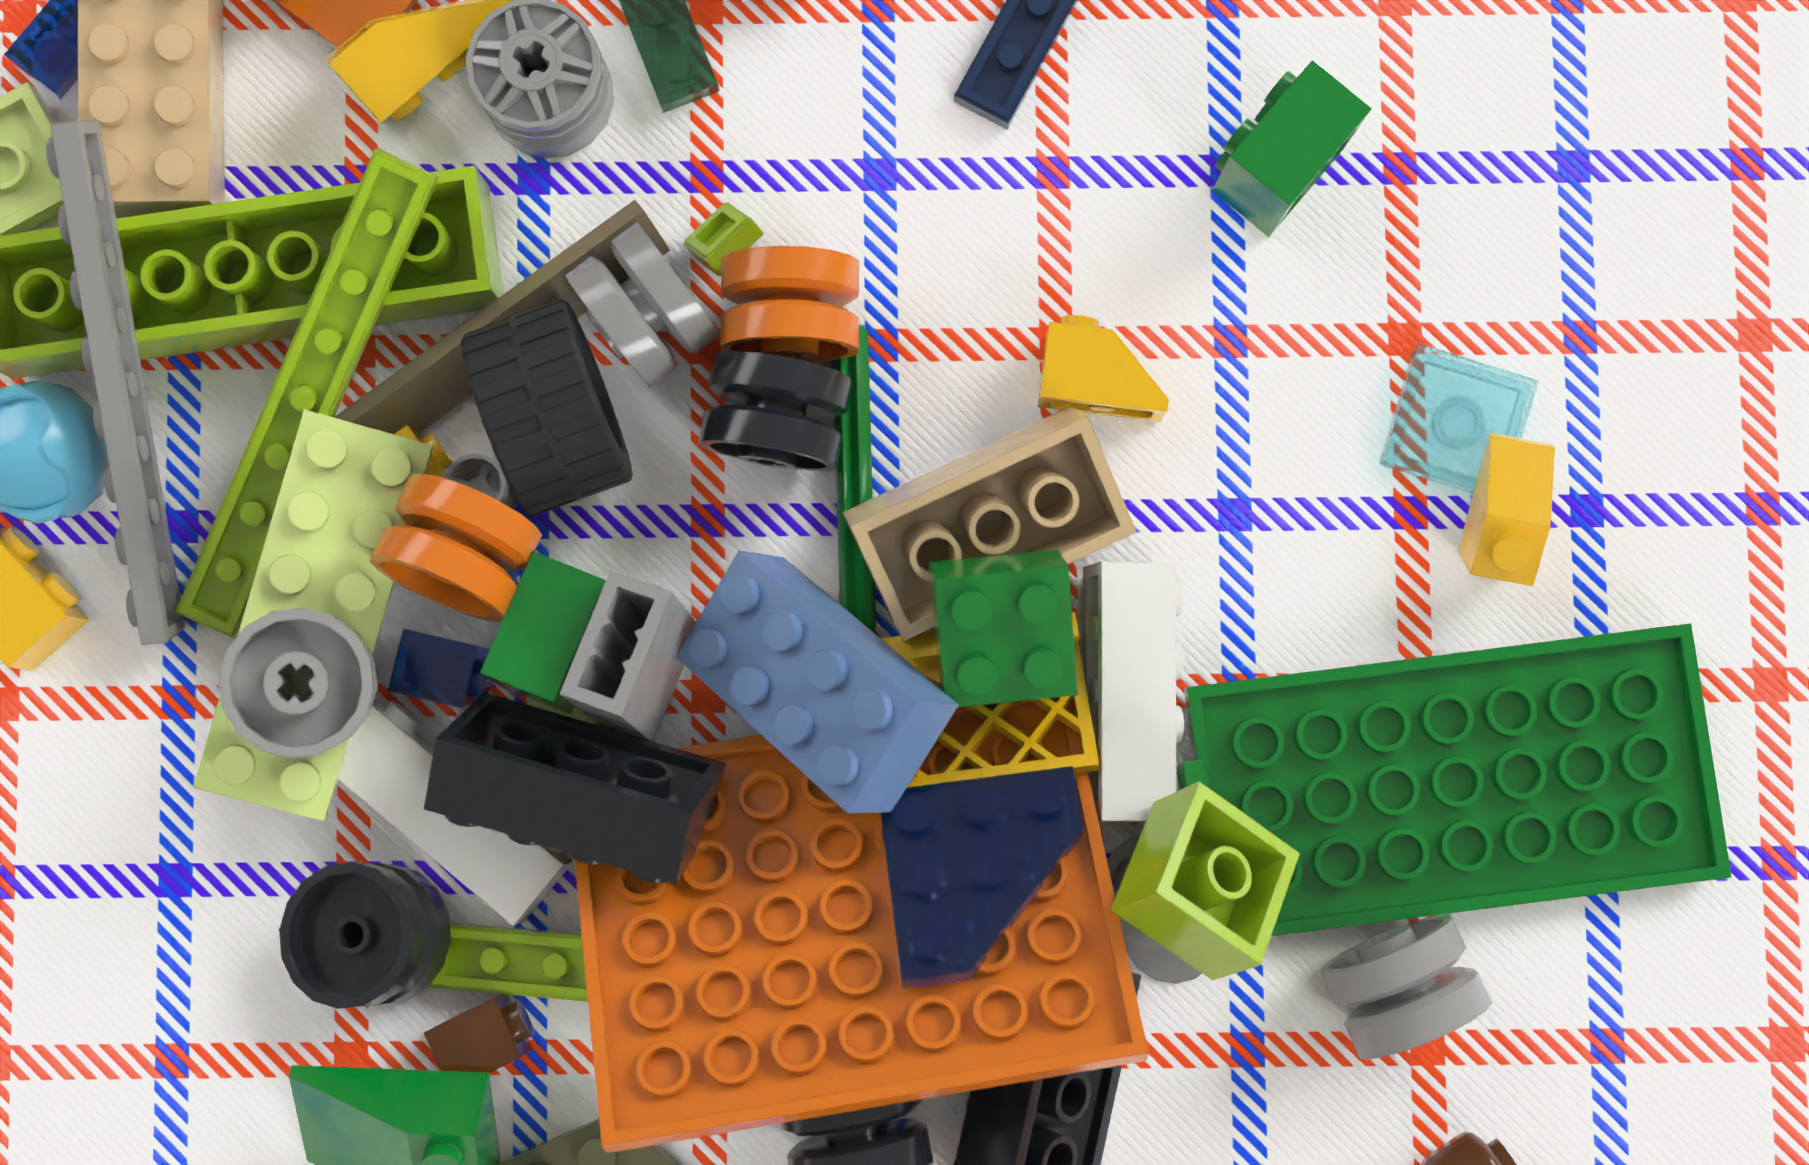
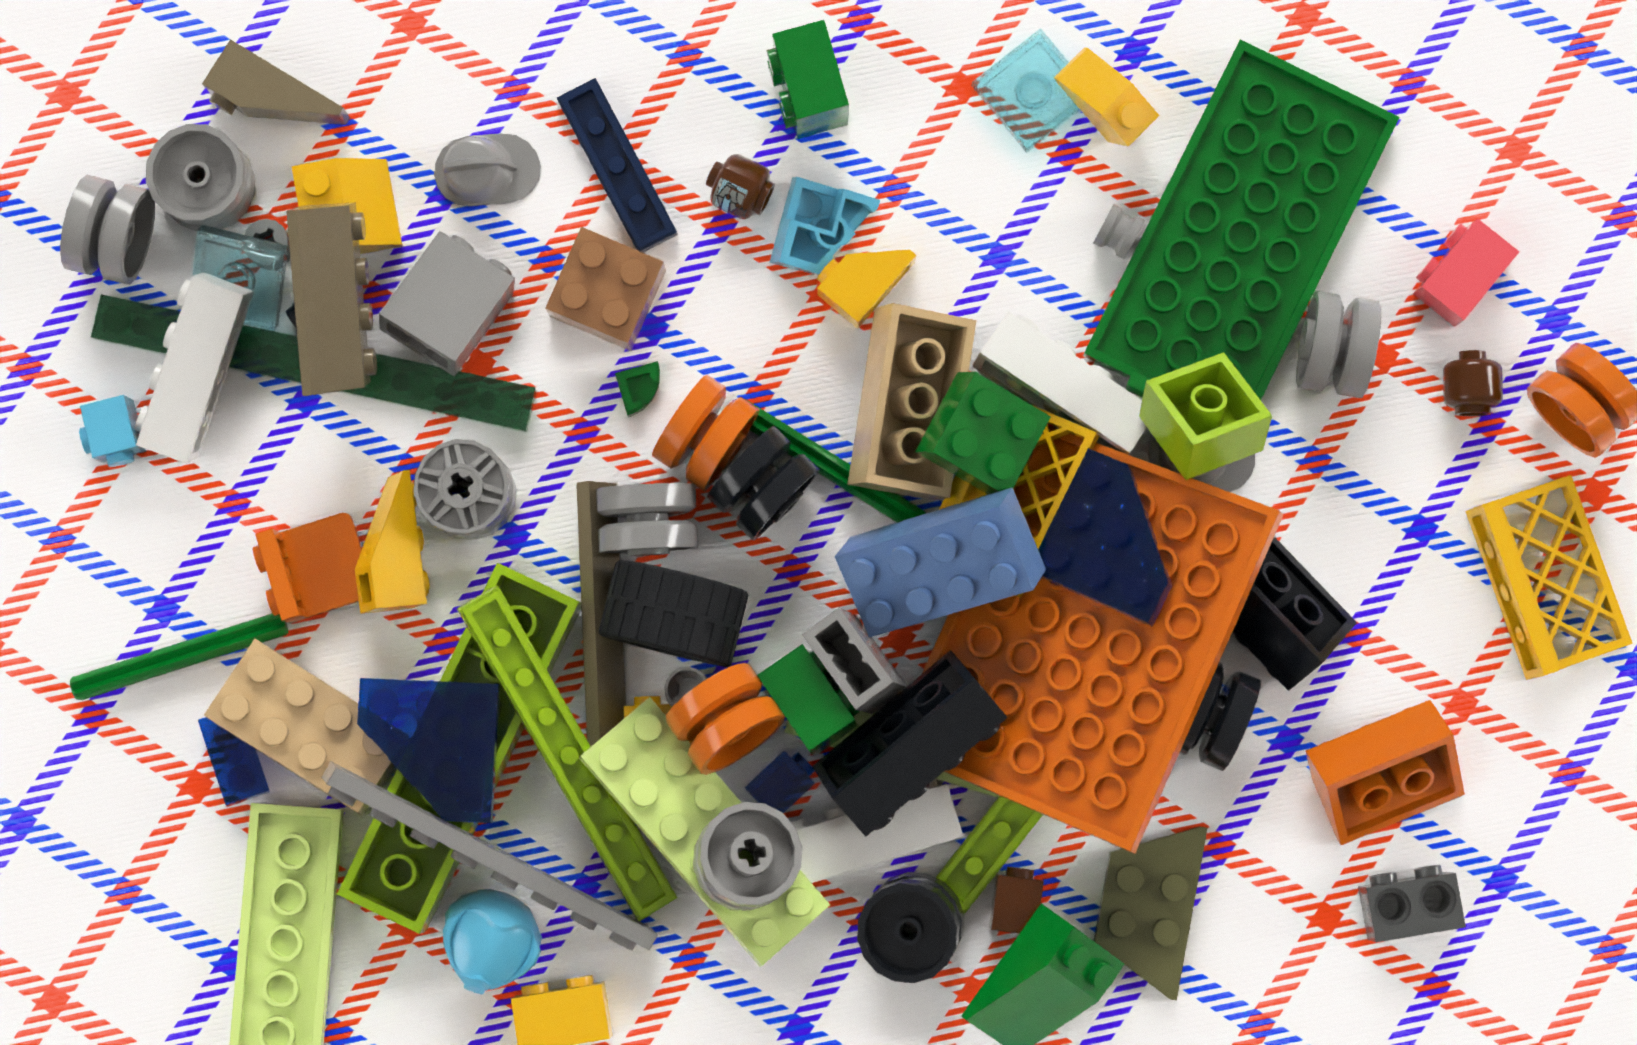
camera: 60 degrees left, 0 degrees up
lime tile [683,202,764,277] -> none
none -> clear blue plate [357,678,500,823]
none -> medium nougat brick [545,227,666,351]
none -> green tile [615,361,660,418]
none -> reddish brown head [705,154,775,220]
none -> medium azure slope [769,177,880,274]
none -> light grey wheel [1093,204,1145,259]
none -> coral brick [1413,218,1520,327]

